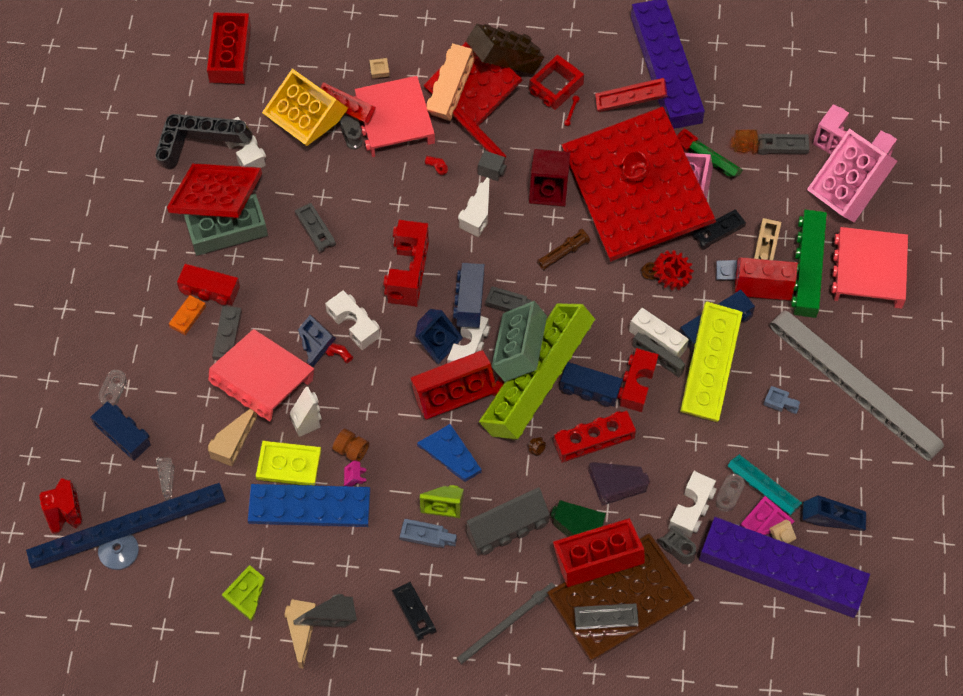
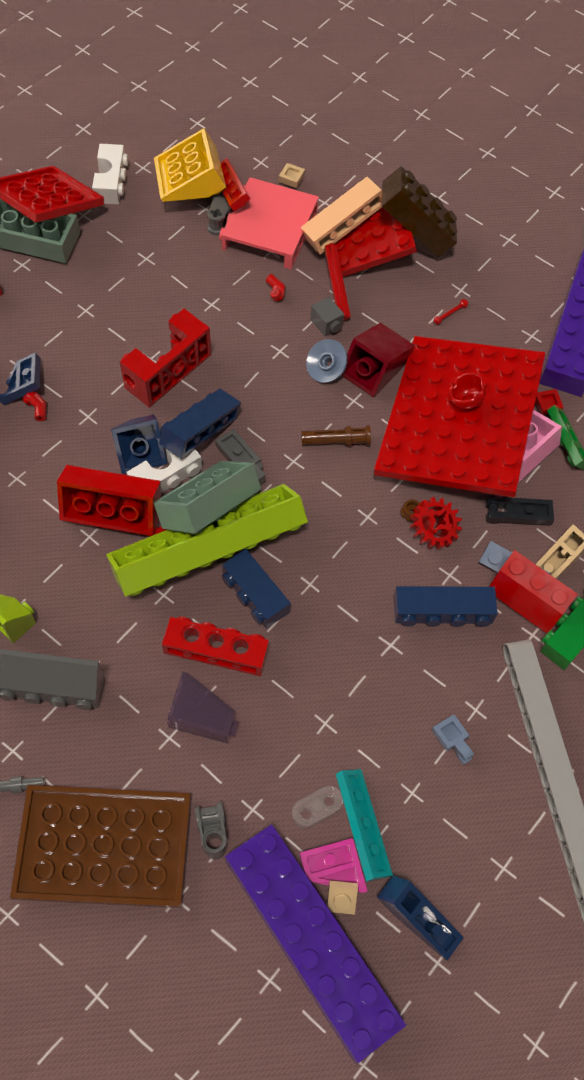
camera: 30 degrees right, 0 degrees up
black beam [155,114,253,169] -> none
red brick [207,12,251,84] -> none
dark grey plate [295,203,336,253] -> none
white arch [325,290,380,350] -> none
blue wing [417,424,482,482] -> none
white slope [458,177,489,237] -> none
reddish brown plate [528,437,546,456] -> none
red window [529,54,584,110] -> none
dark green slope [551,500,606,537] -> none
red slope [553,518,645,587] -> none
dark grey plate [574,604,638,630] -> none
red plate [595,78,668,112] -> none
red arch [618,348,659,412] -> none
white arch [629,308,689,358] -> none
dark grey plate [632,332,685,377] -> none
white arch [669,471,717,538] -> none
neon yellow plate [680,301,743,422] -> none
none -> sand blue dish [306,339,347,383]

